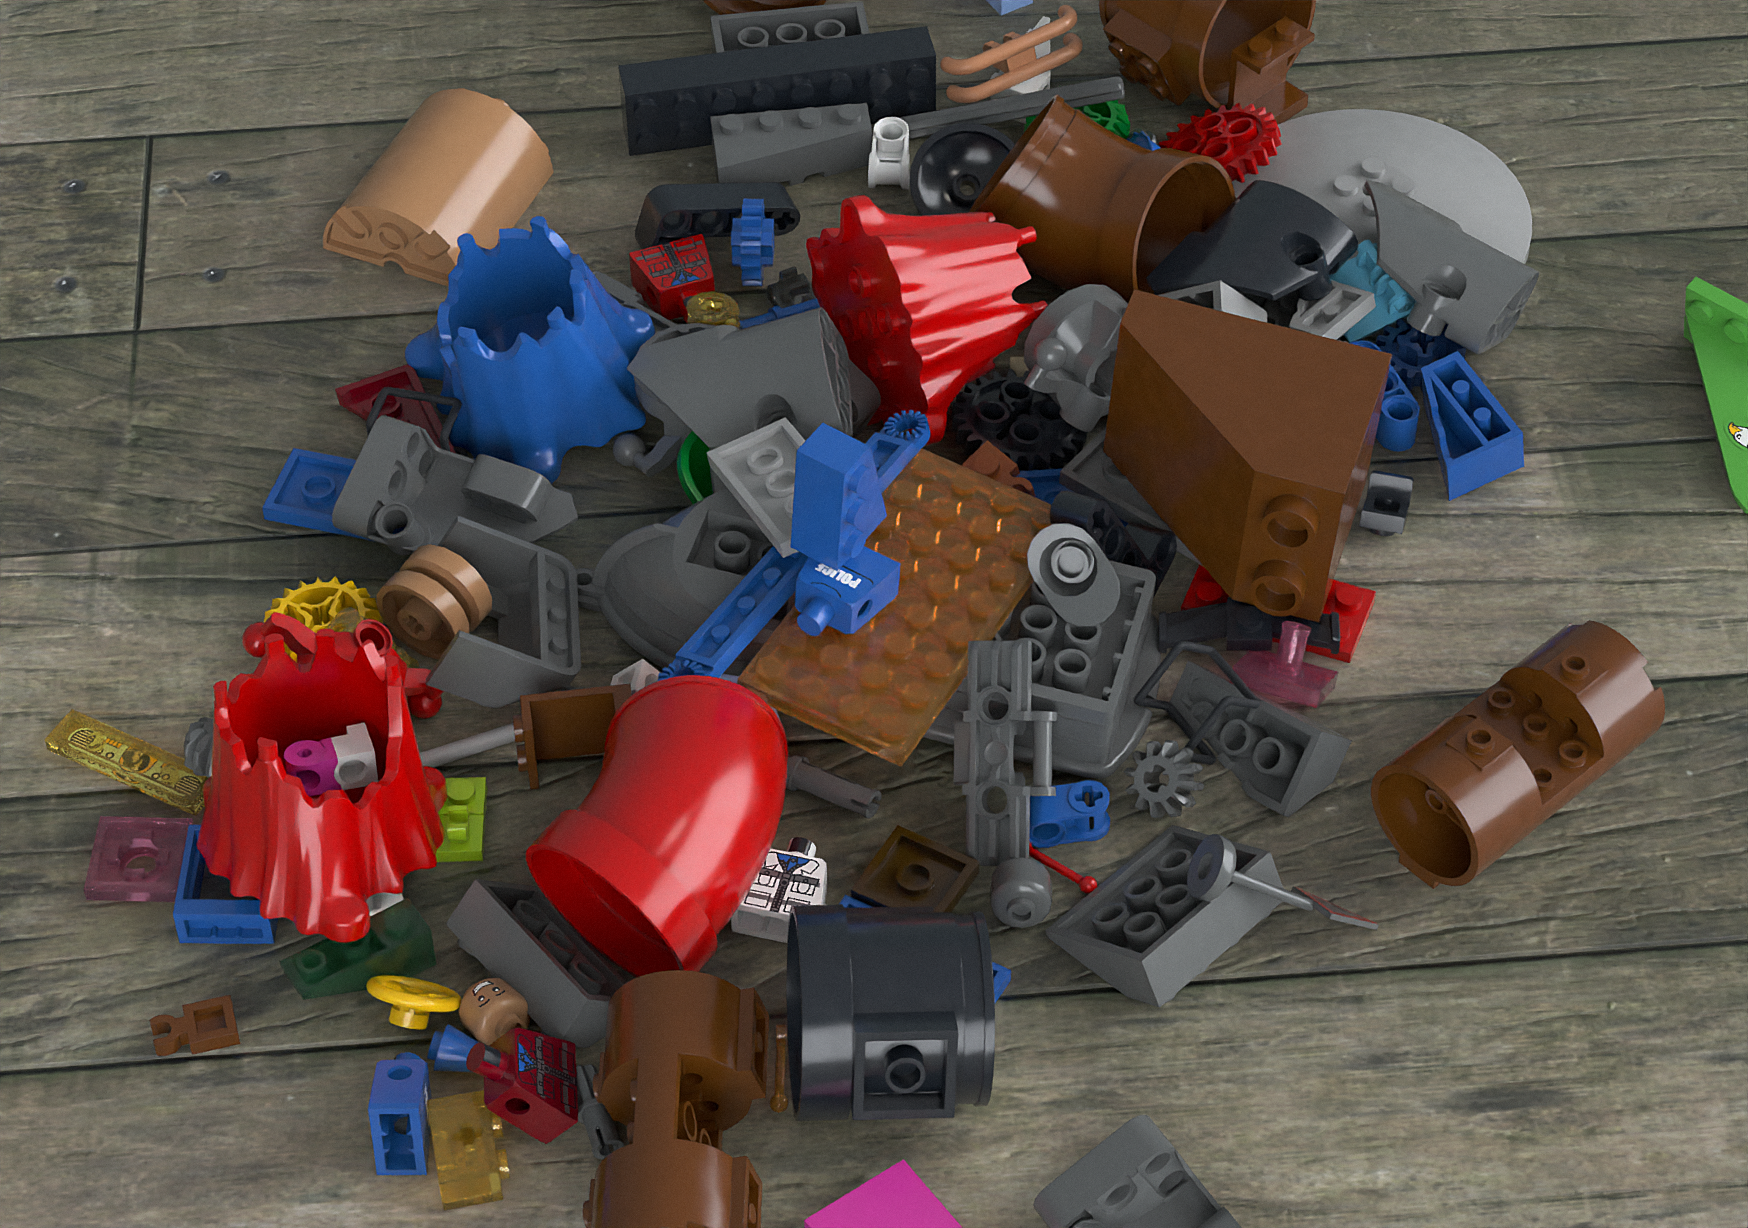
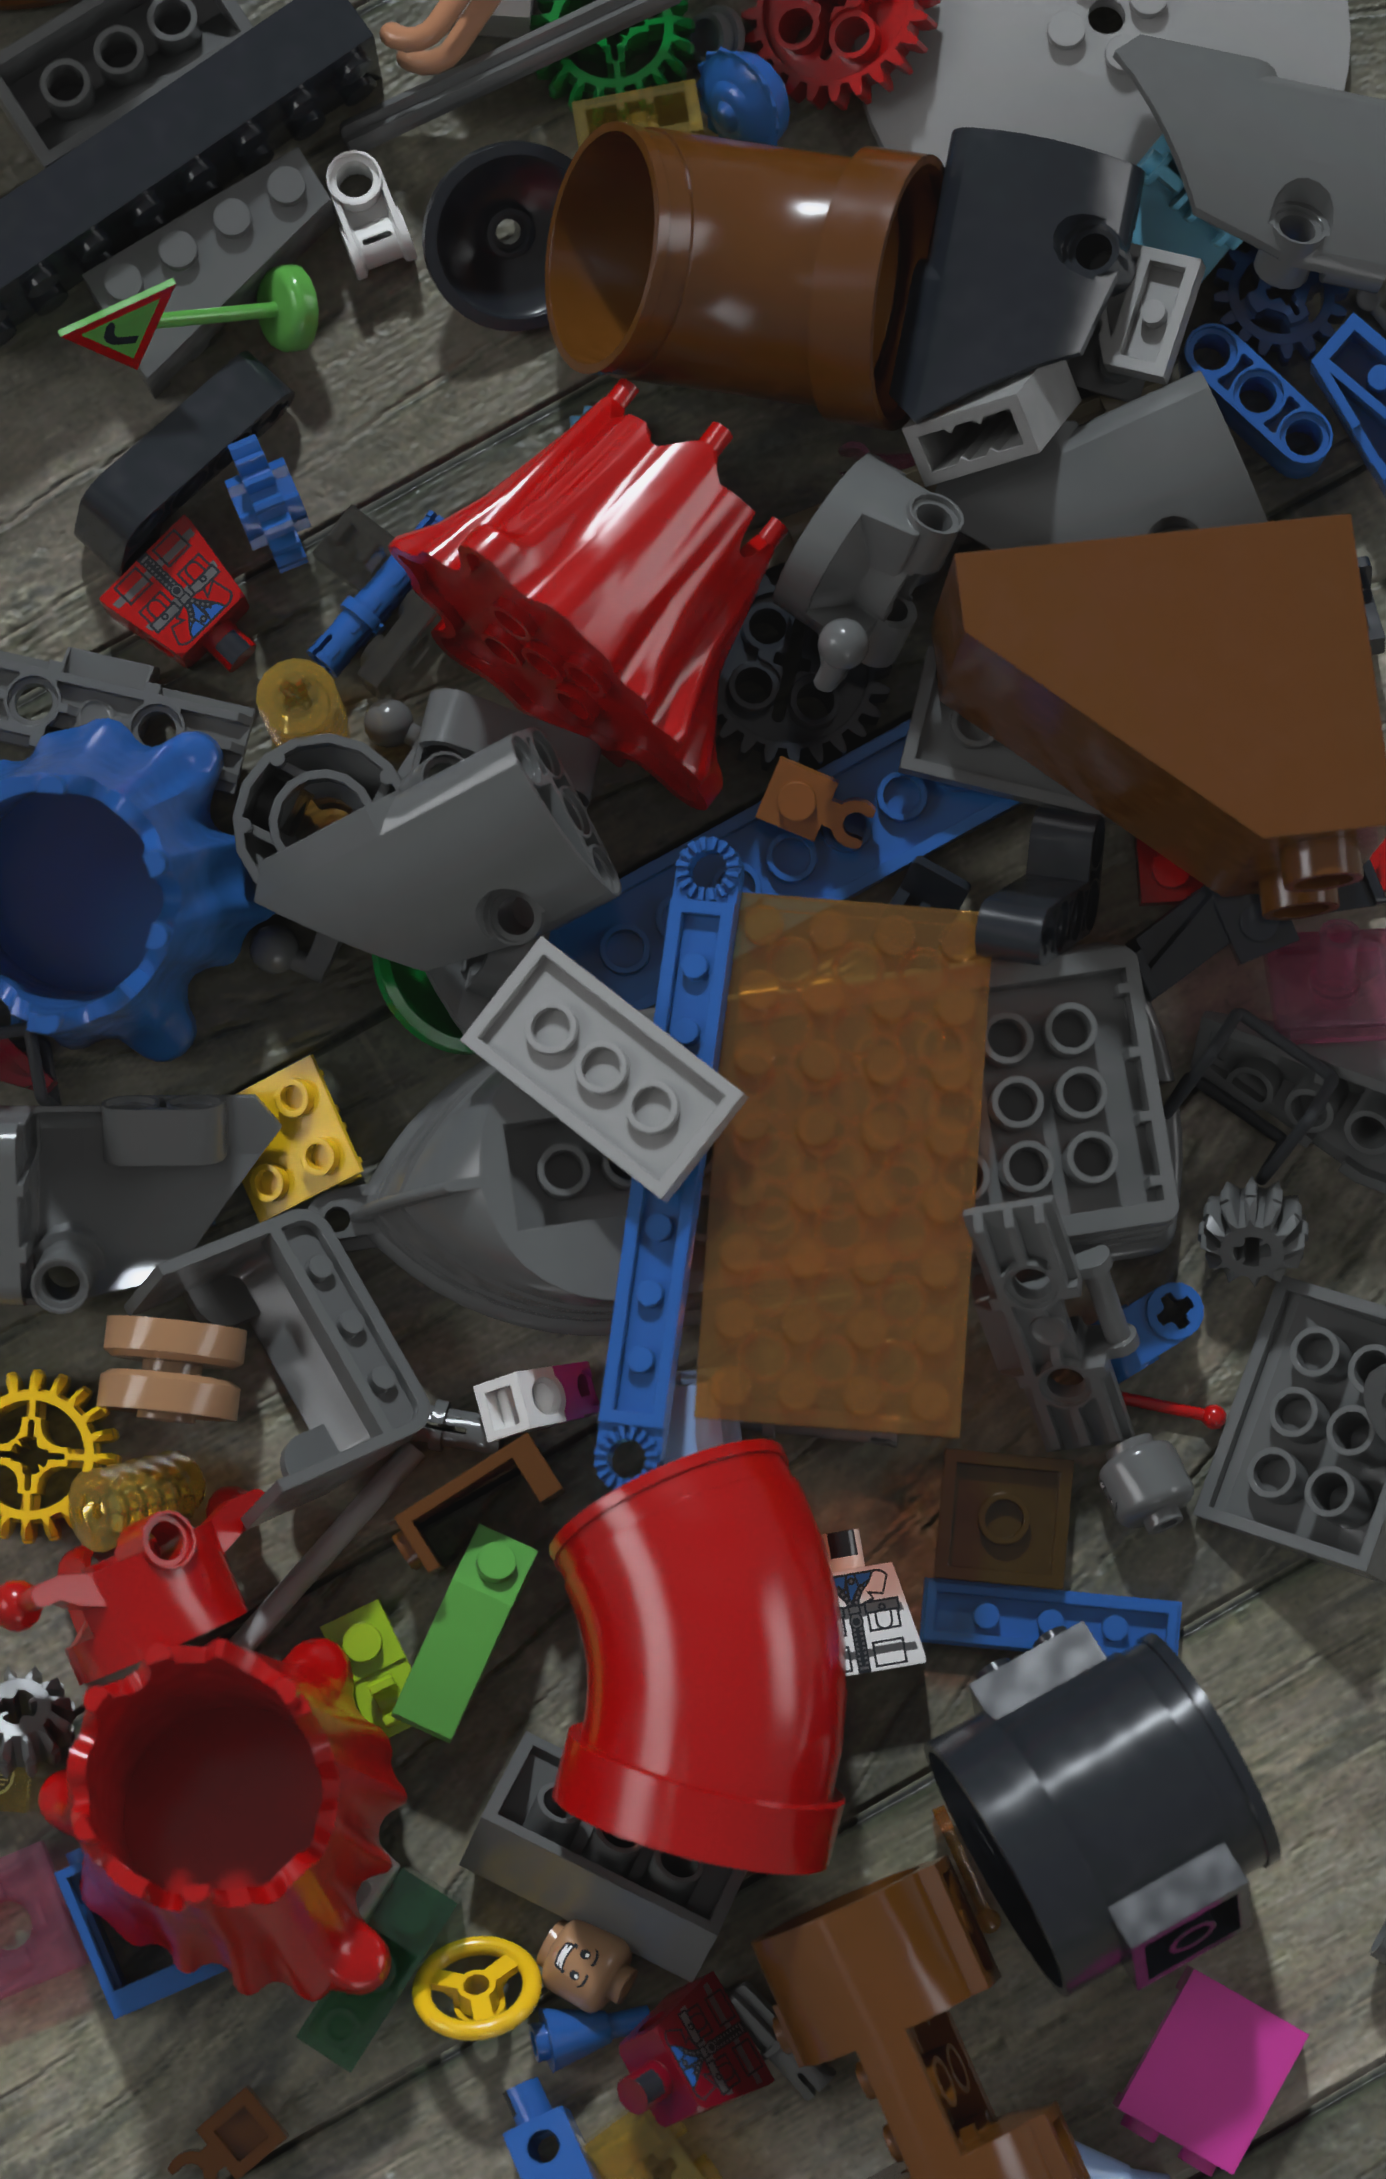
camera: 25 degrees left, 35 degrees up
leg [284,723,378,796] -> none
blue wedge [790,423,887,571] -> none
blue torso [795,546,901,636] -> none
dark grey piece [1027,523,1120,626] -> none
none -> bright green piece [57,263,319,370]
none -> yellow hinge [237,1054,364,1223]
none -> bright green slope [391,1523,538,1743]

